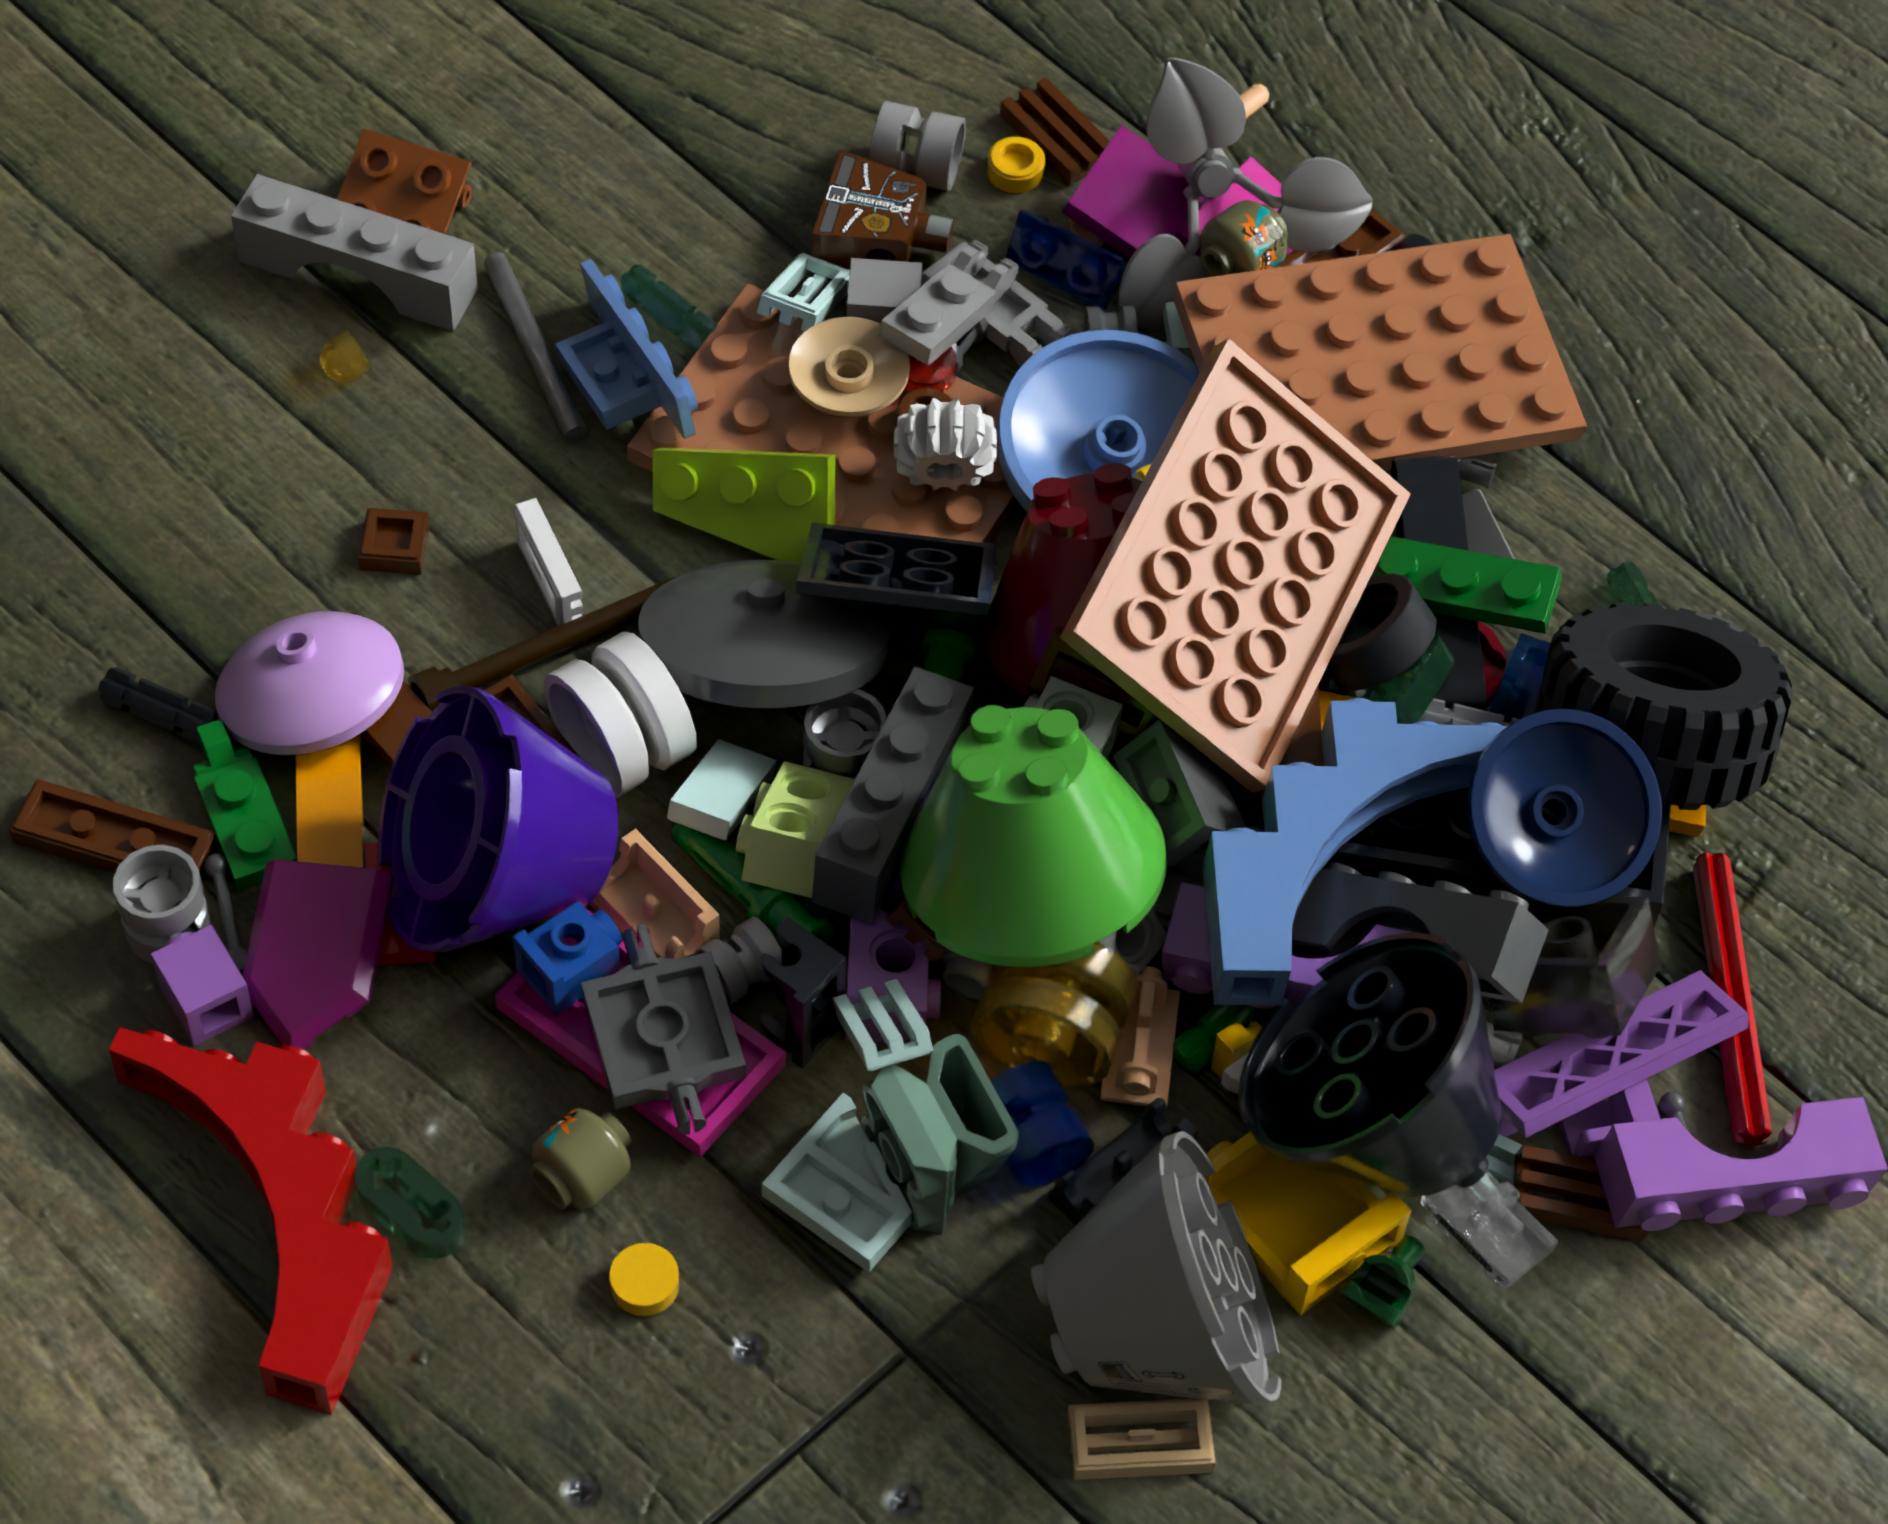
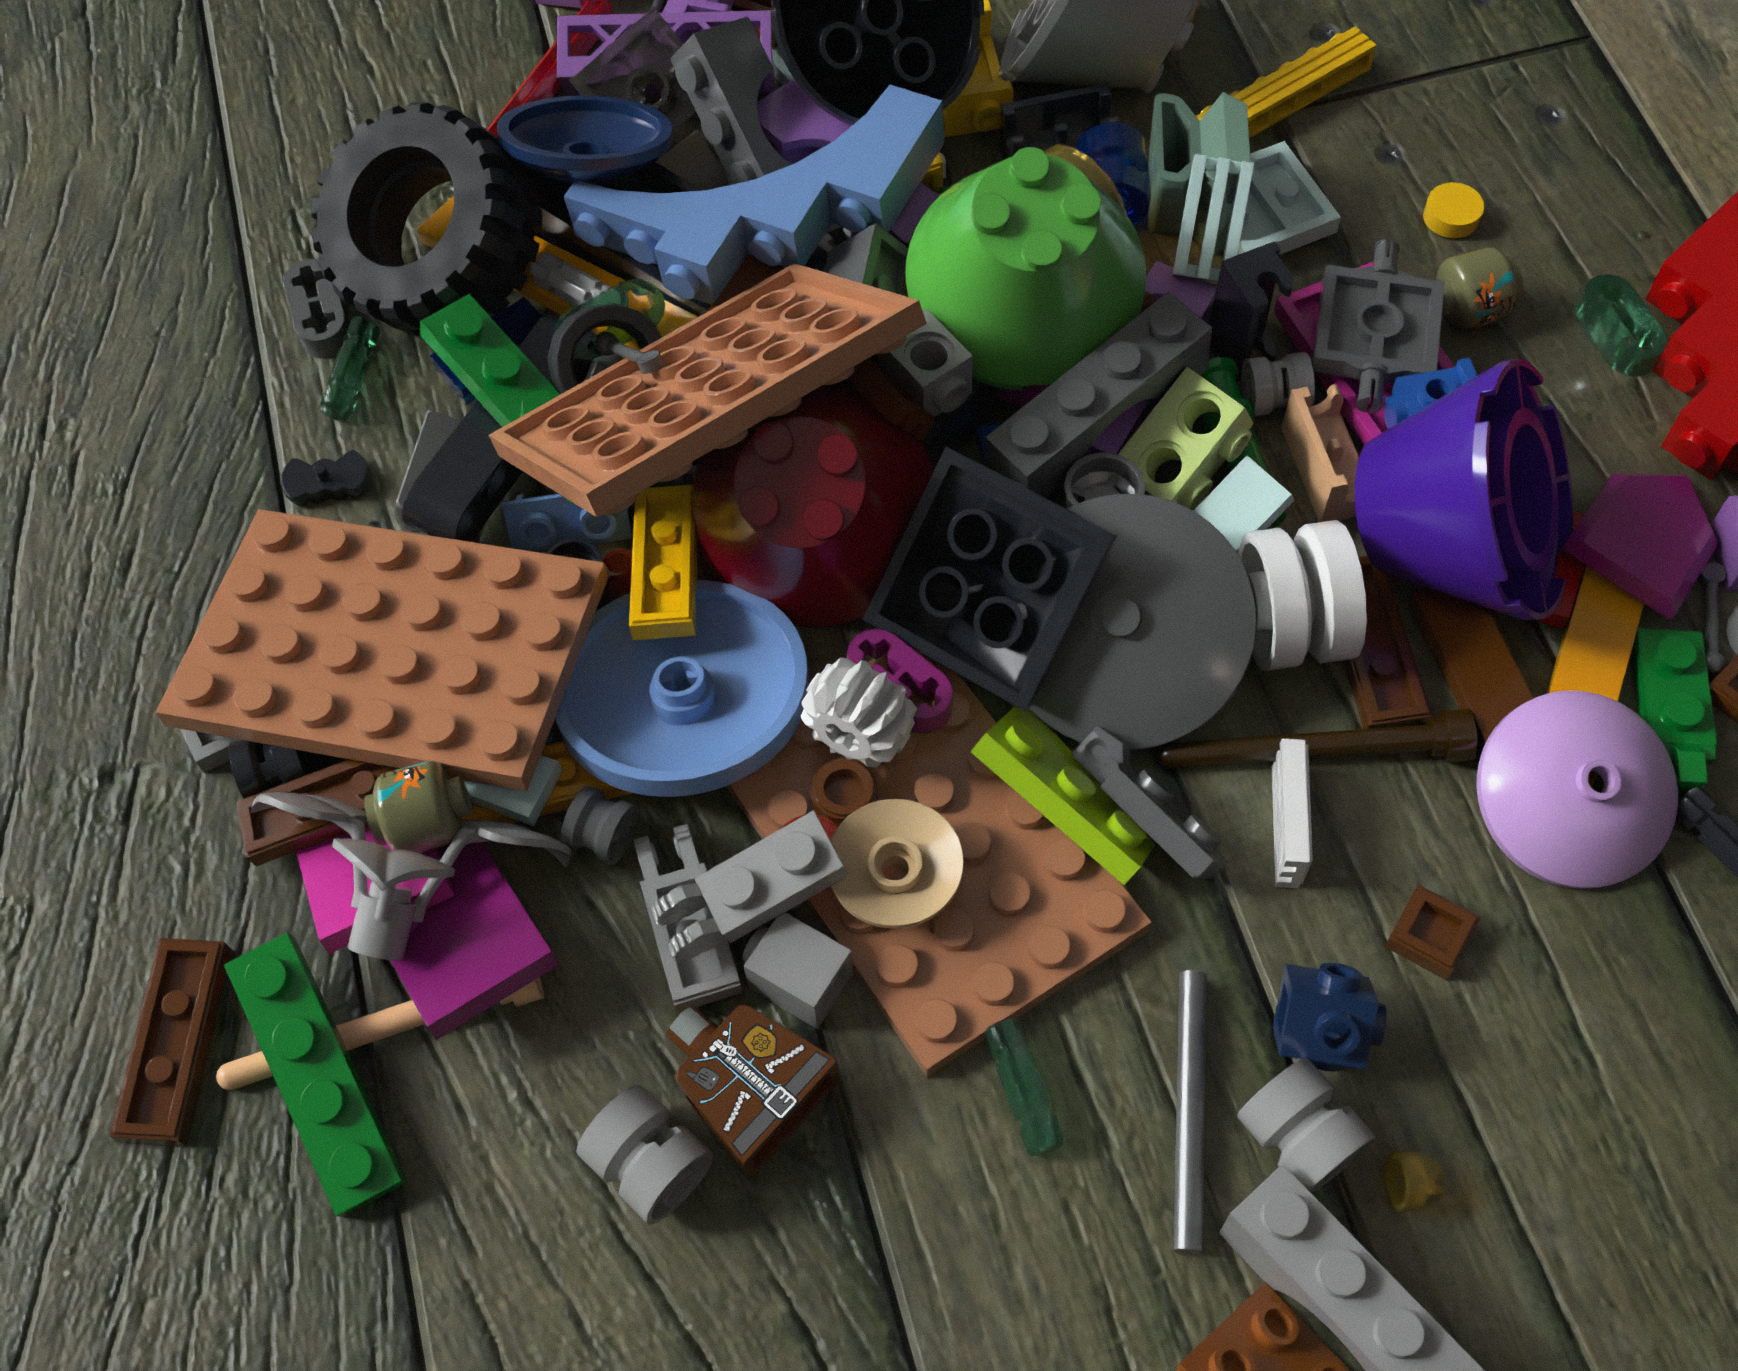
camera: 145 degrees left, 5 degrees up
medium blue bracket [555,259,698,439] -> none
light aqua tile [757,253,850,331] -> none
yellow tile [987,137,1045,194] -> none
reddish brown tile [1000,77,1110,185] -> none
clear blue hinge [1005,209,1128,310] -> none
none -> reddish brown tile [109,938,232,1147]
none -> green plate [224,932,408,1218]
none -> black piece [280,450,372,506]
none -> dark grey hinge [595,332,664,374]
none -> magenta beam [847,629,953,733]
none -> dark grey hinge [1071,726,1229,879]
none -> yellow piece [1196,26,1377,138]
none -> light grey wheel [1237,1057,1377,1194]
none -> dark blue brick [1273,963,1387,1072]

